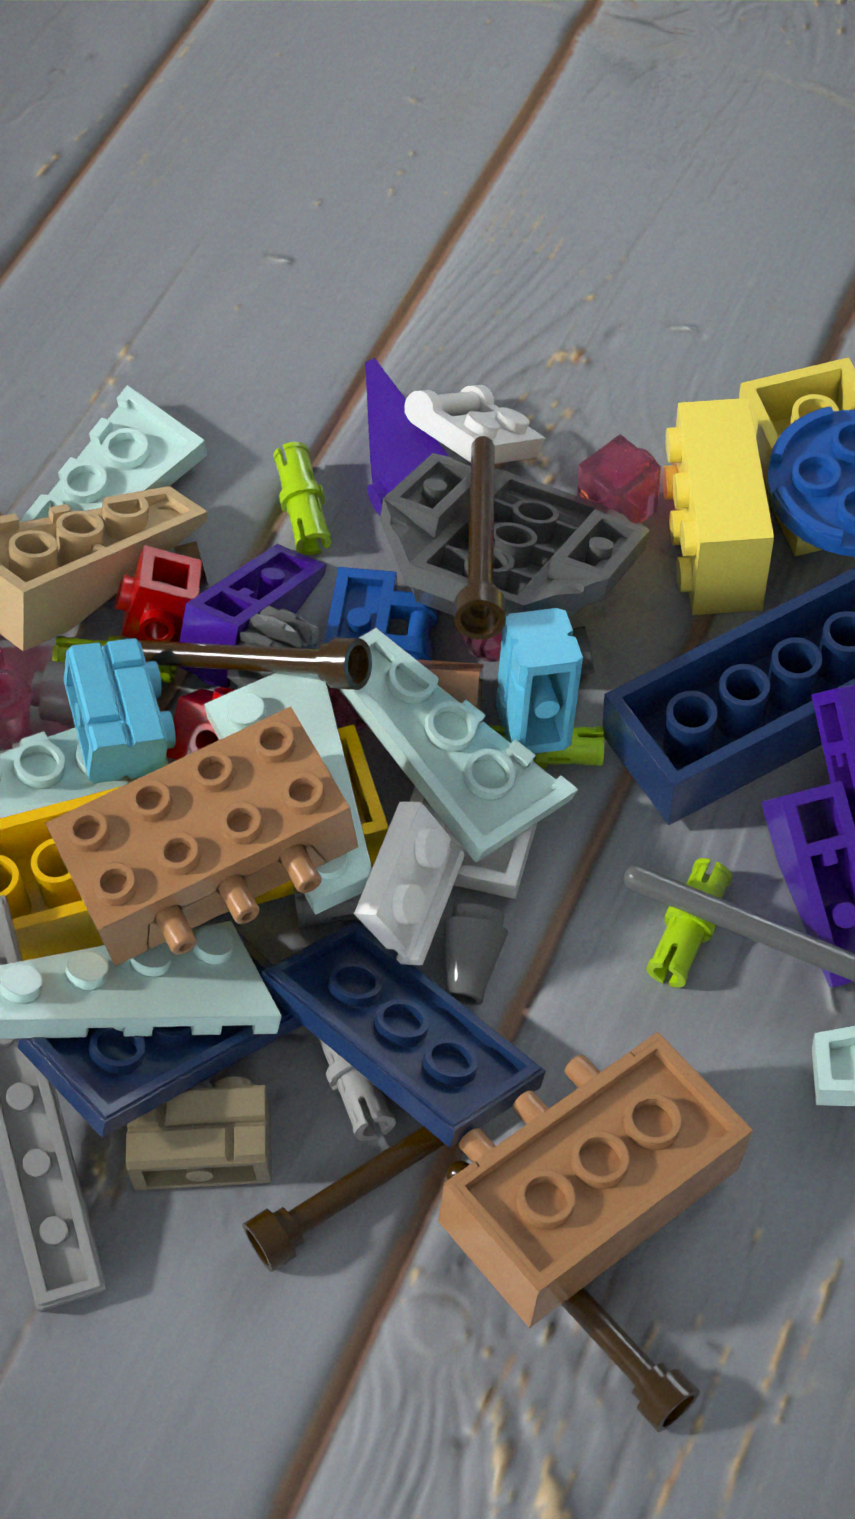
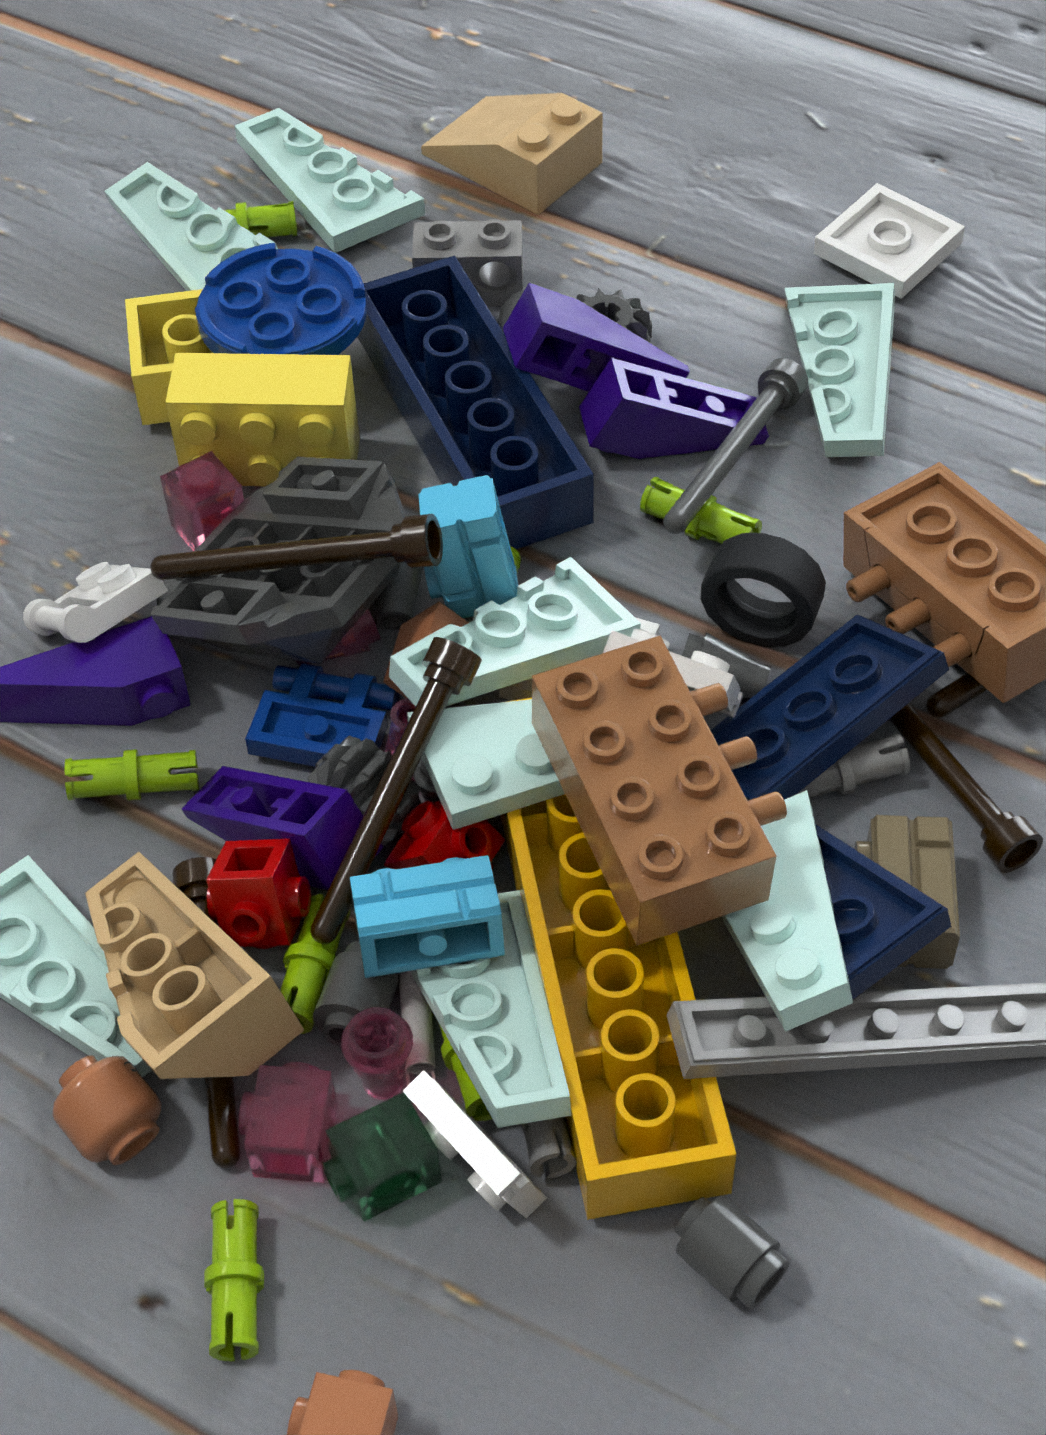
camera: 85 degrees left, 5 degrees down
none -> black tyre [700,533,826,647]

